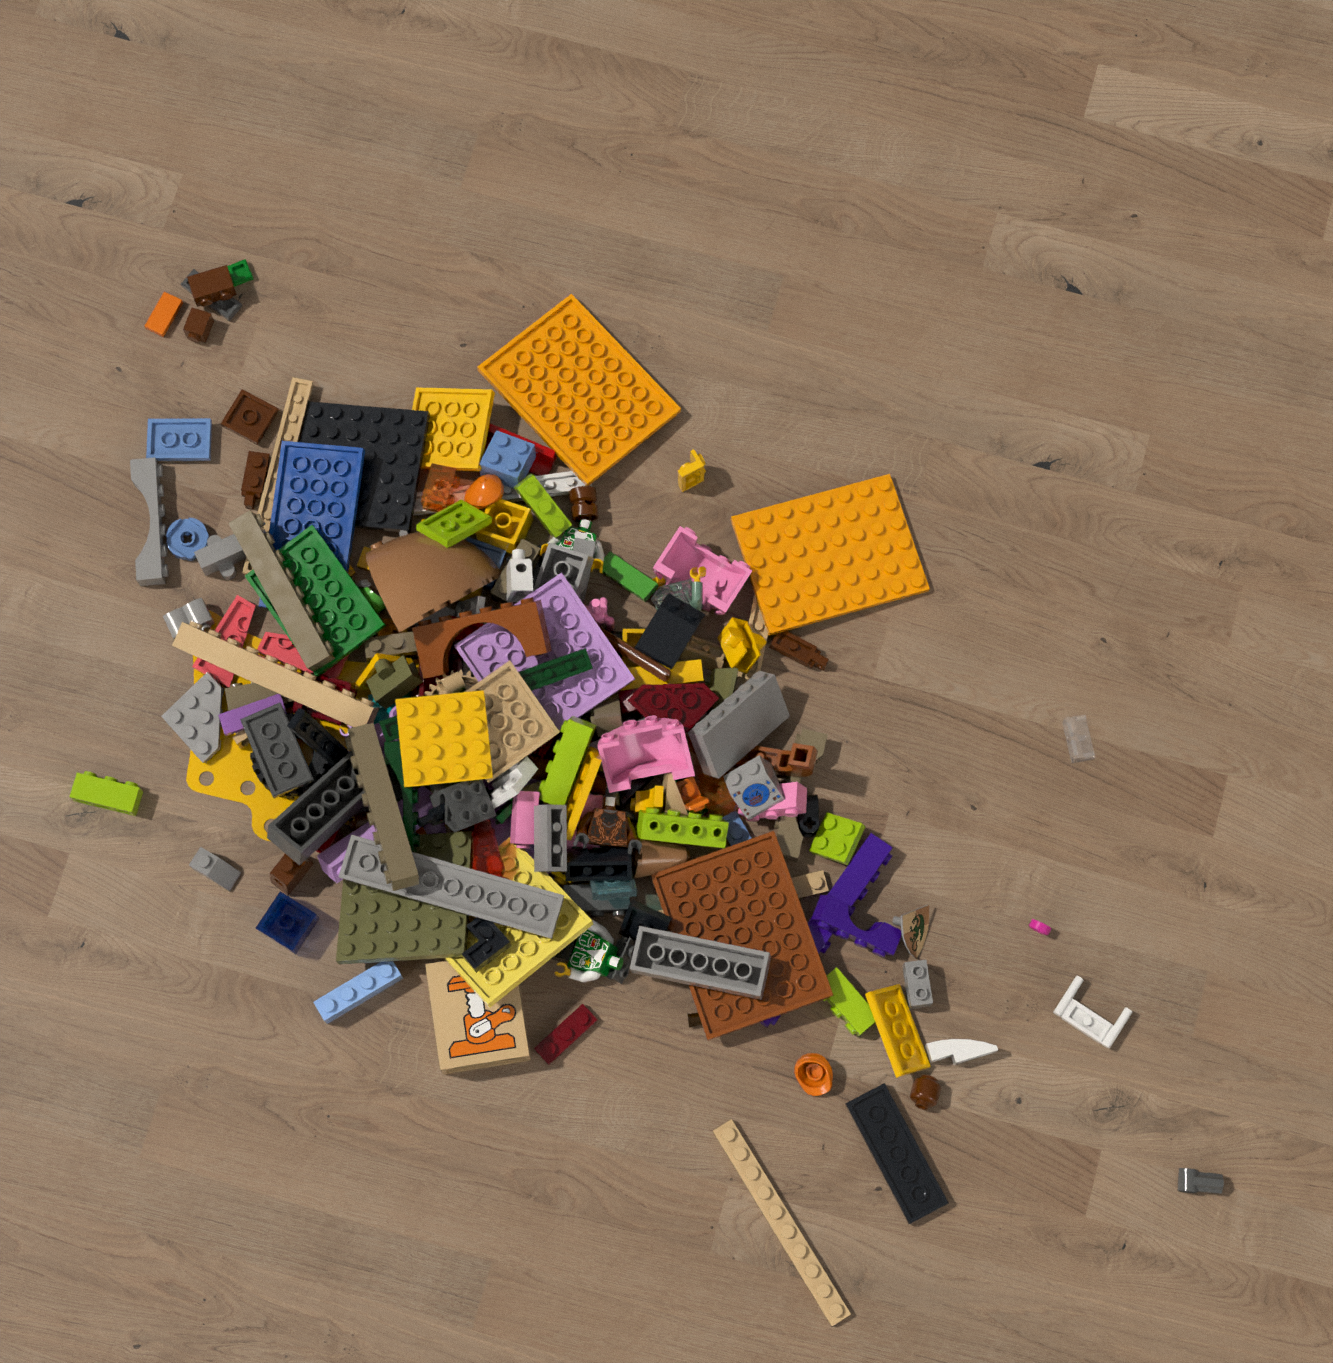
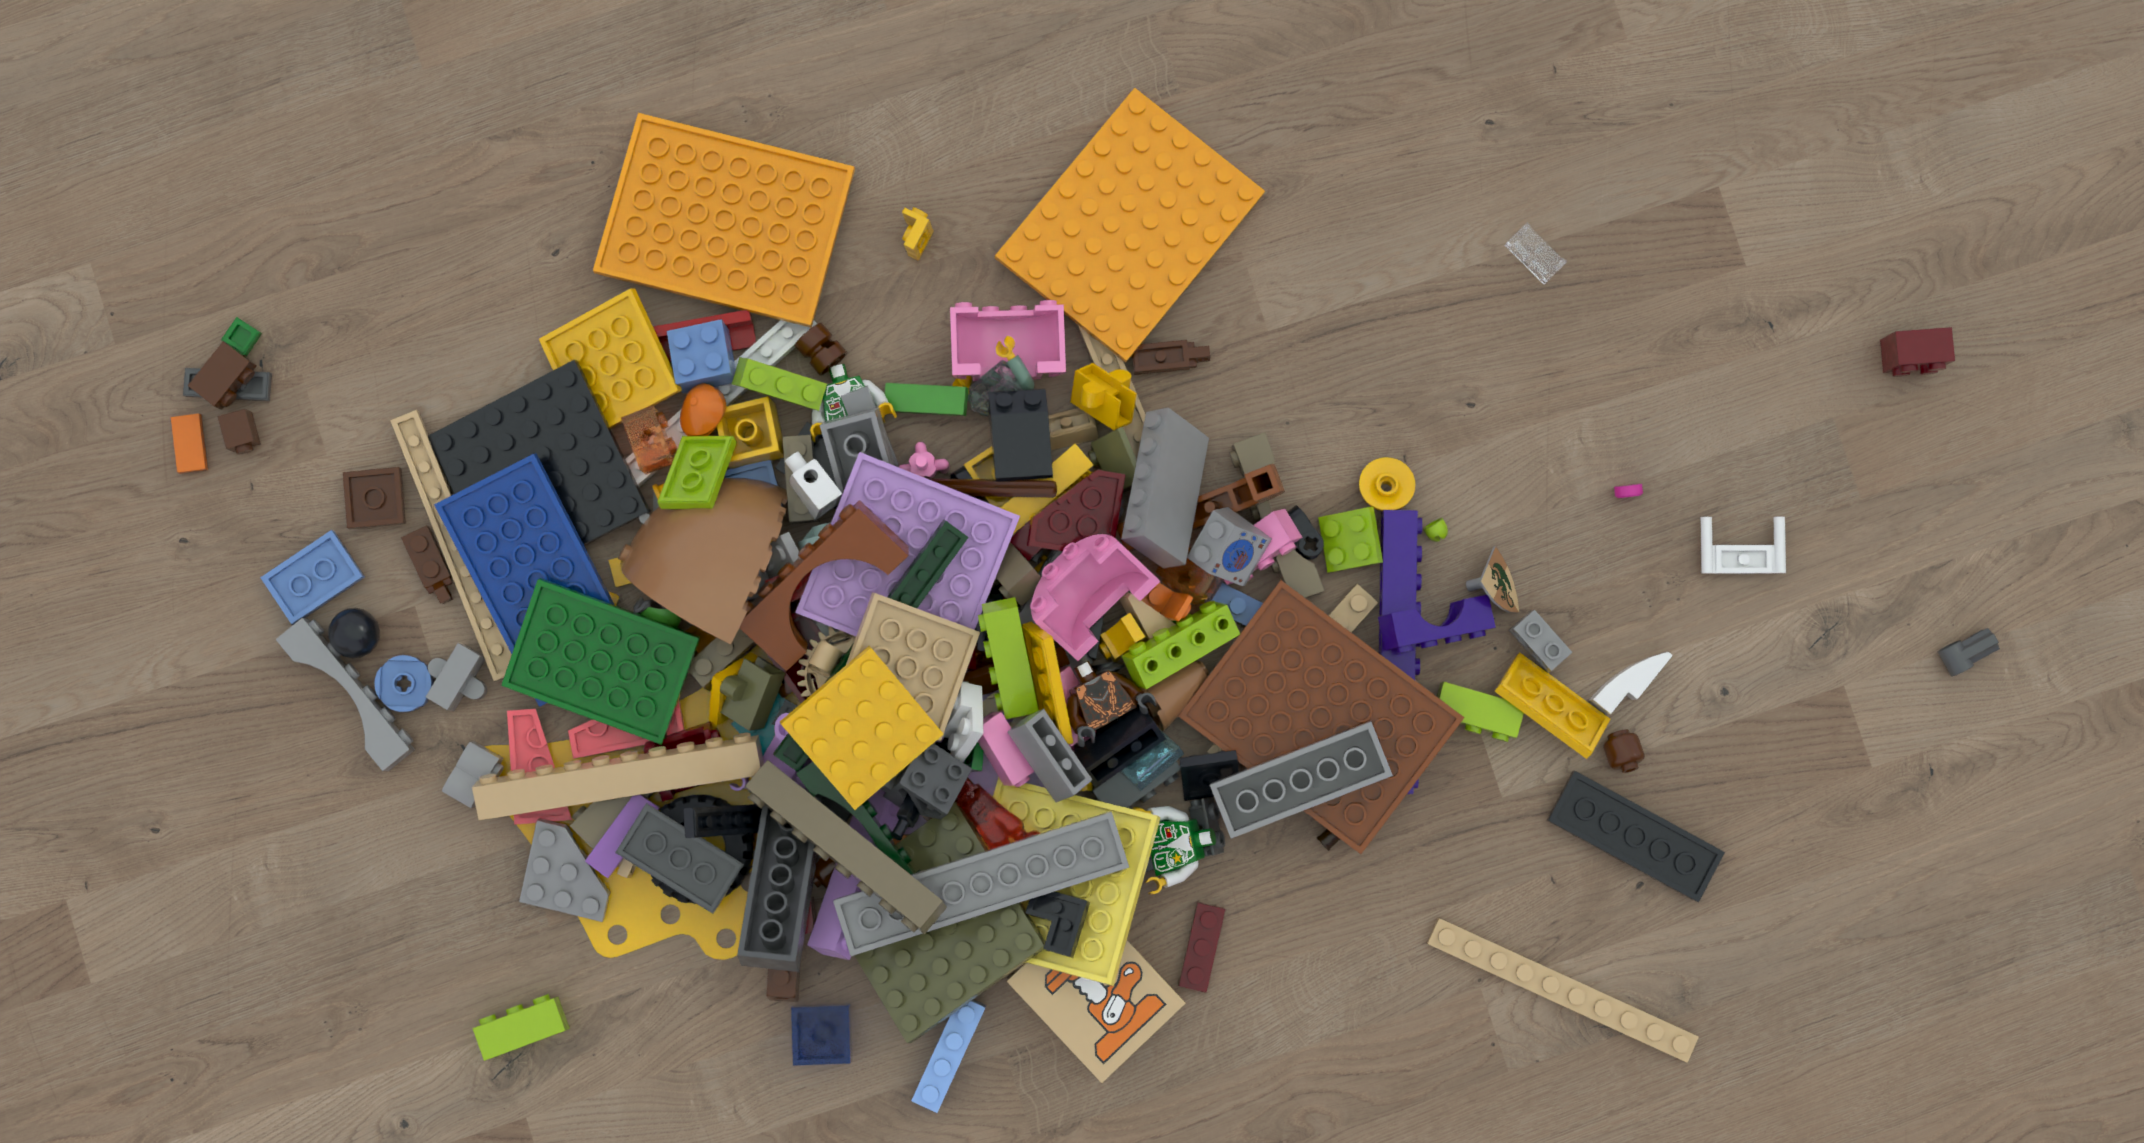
camera: 40 degrees left, 10 degrees up
light grey slope [189,847,241,892] -> none
dark tan brick [228,510,335,672] -> none
orange hat [794,1053,833,1096] -> none
none -> black piece [328,608,380,659]
none -> yellow dish [1359,457,1415,511]
none -> lime hinge [1423,518,1448,542]
none -> dark red brick [1880,327,1955,377]

